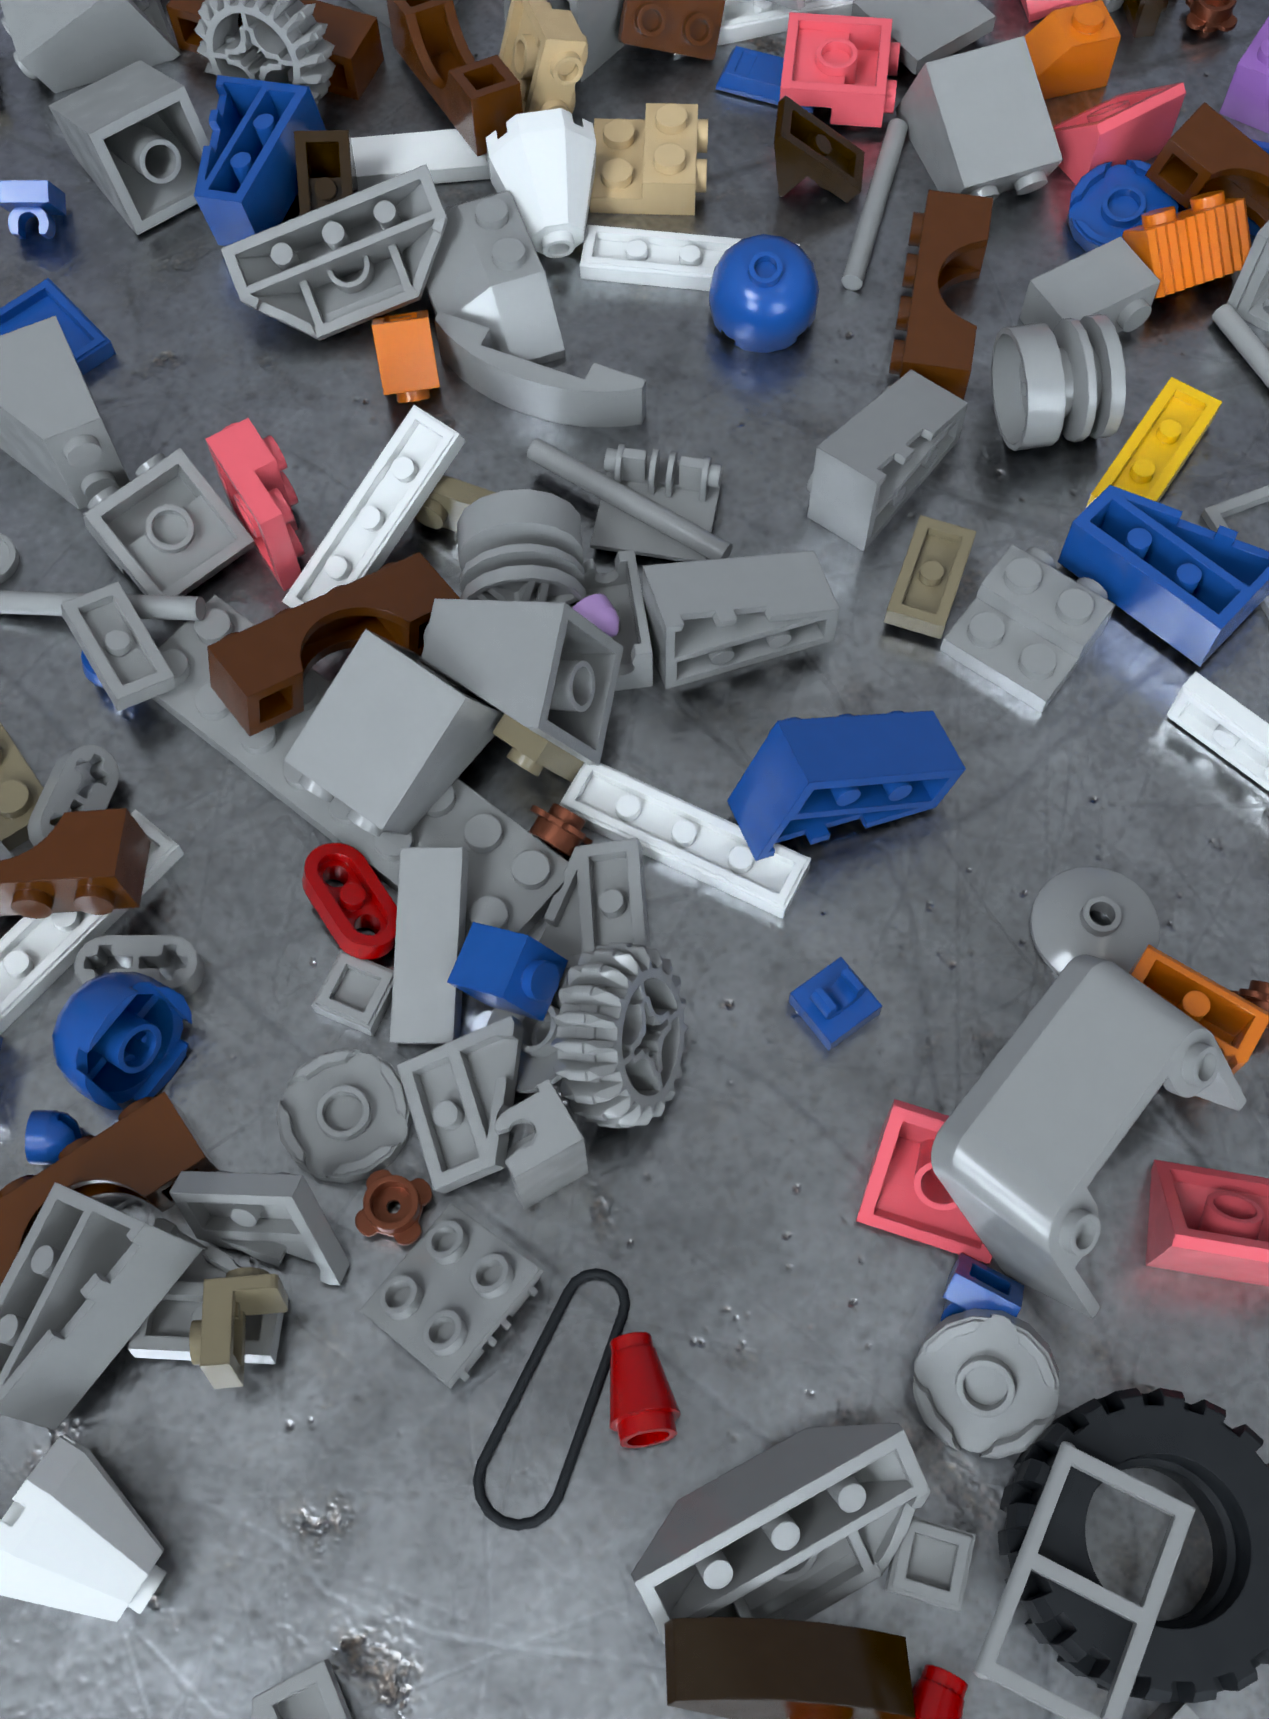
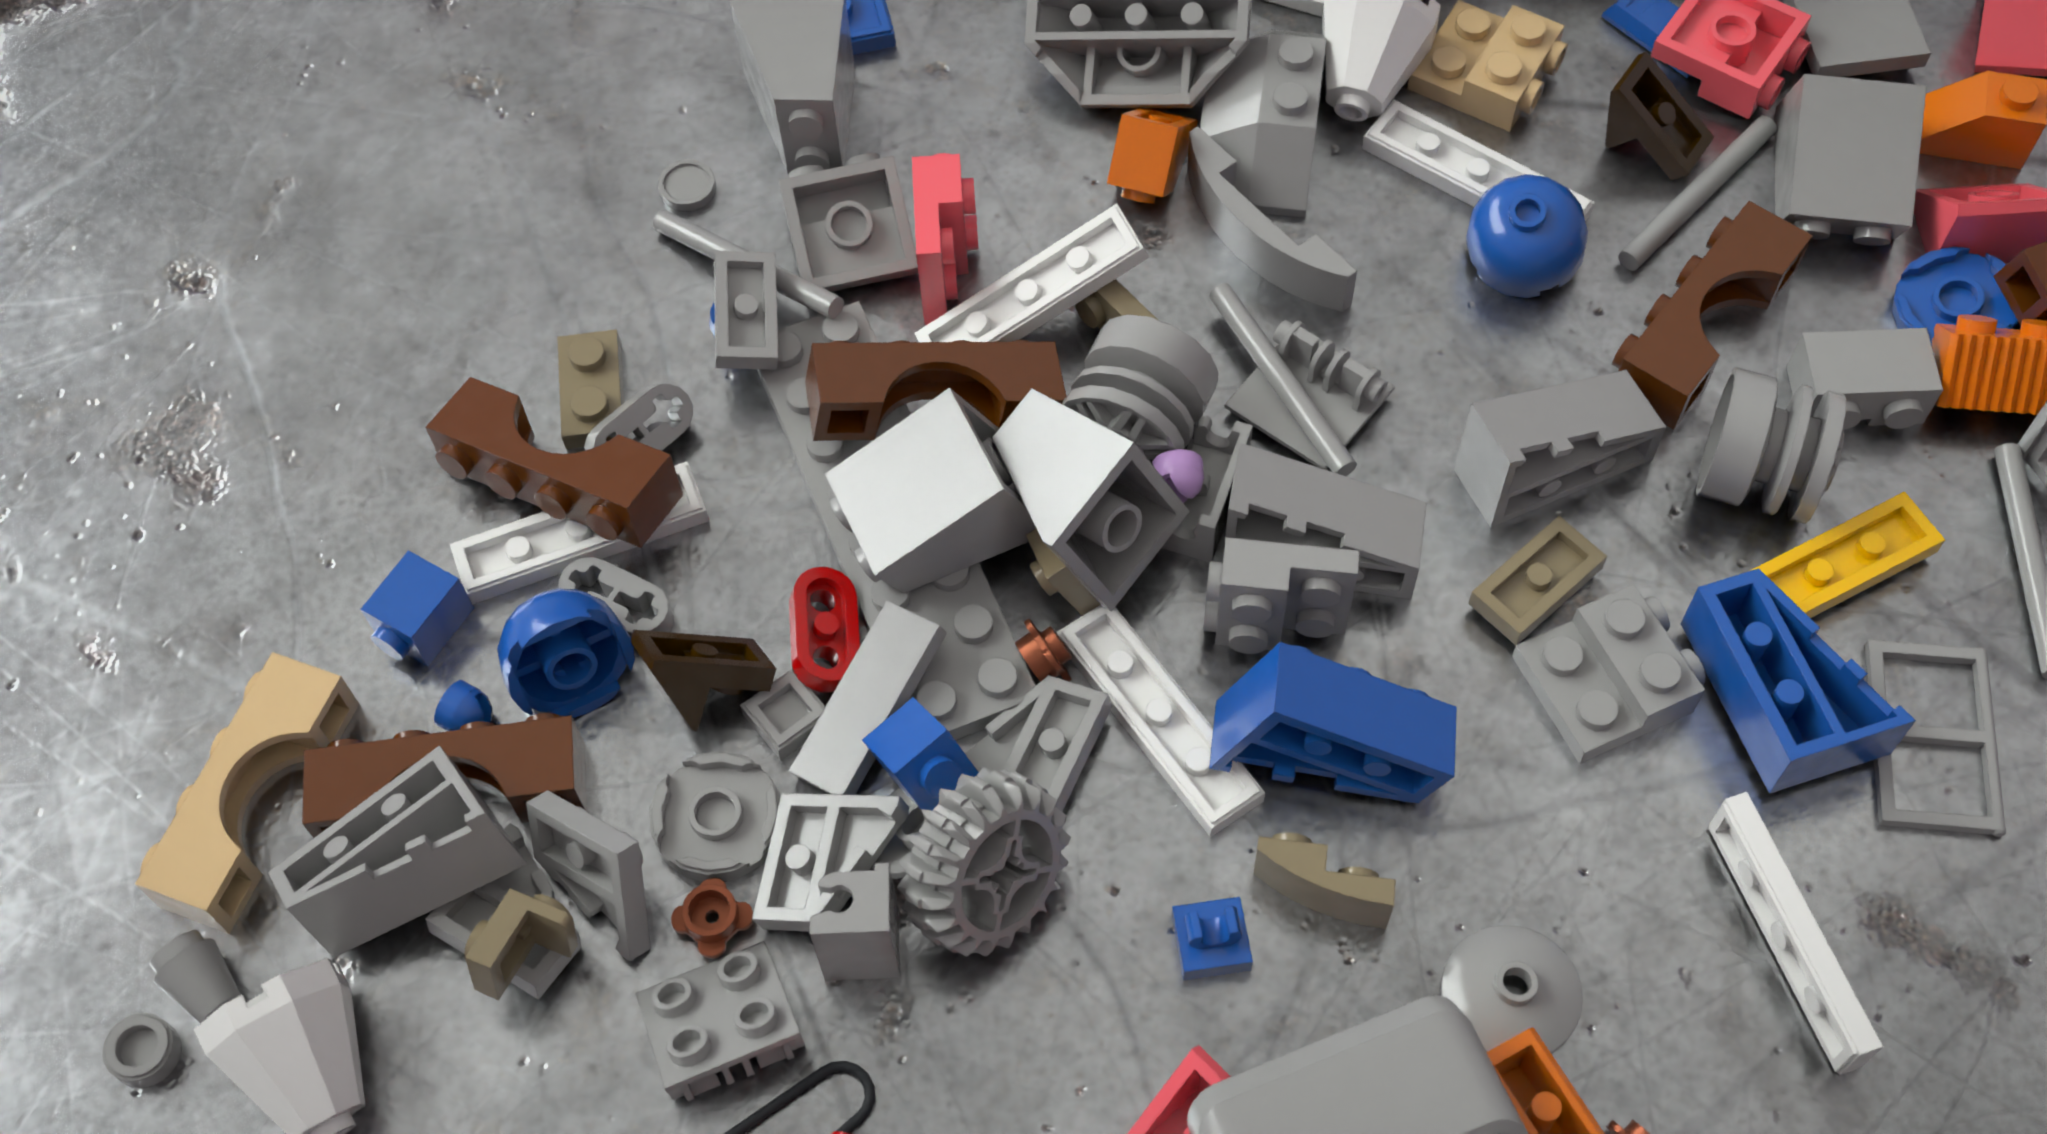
camera: 30 degrees right, 5 degrees down
none -> dark brown slope [630,630,777,732]
none -> light grey plate [1203,537,1360,654]
none -> dark tan slope [1253,832,1396,929]

